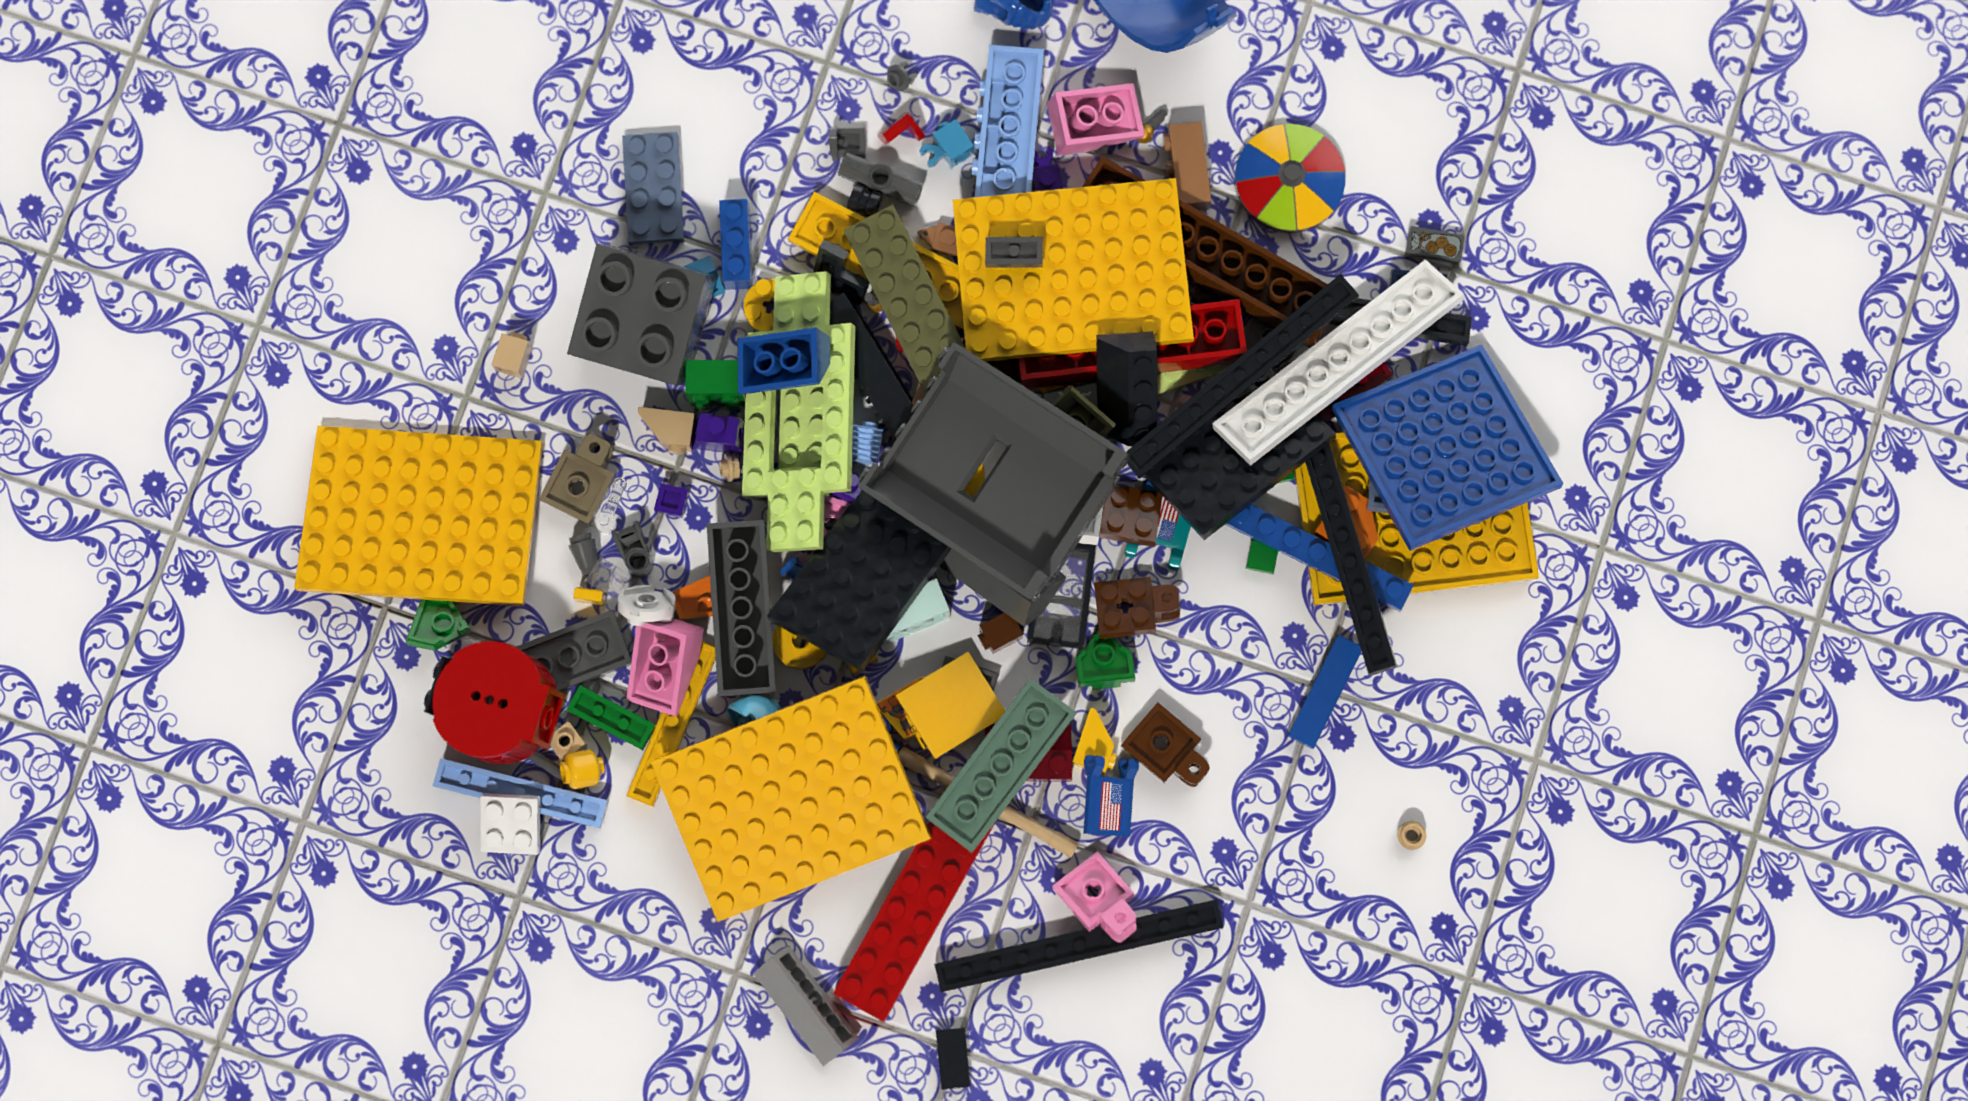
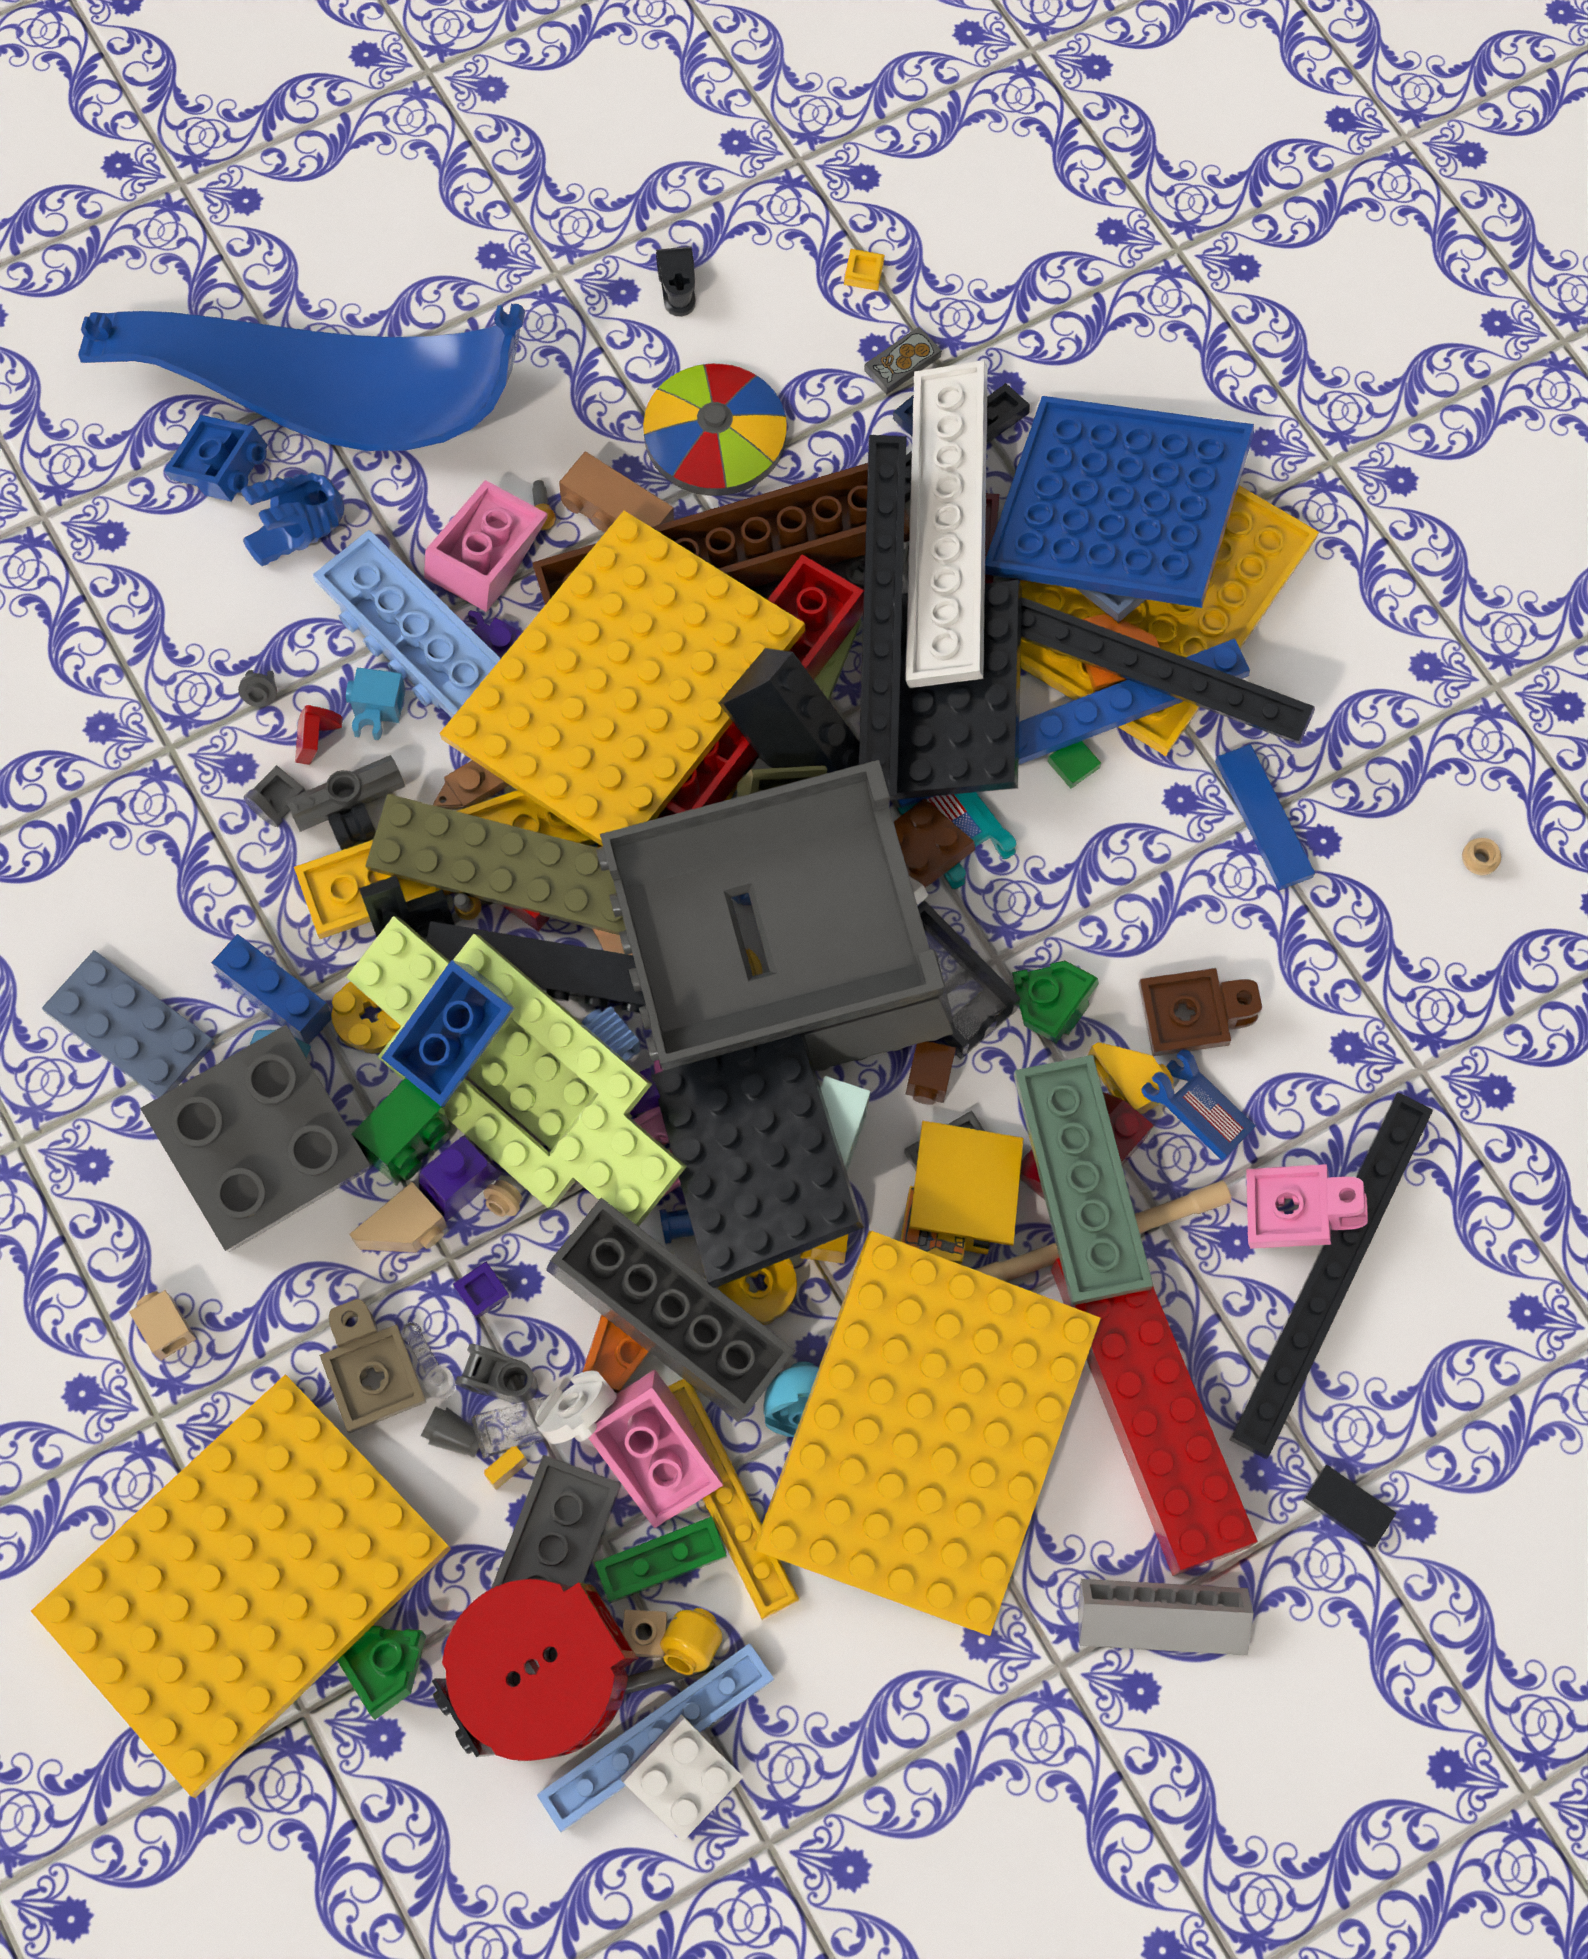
camera: 50 degrees left, 10 degrees down
dark grey plate [985,237,1043,268] -> none
reddish brown plate [1094,577,1180,639] -> none
none -> black piece [656,246,696,317]
none -> yellow tile [844,249,885,291]

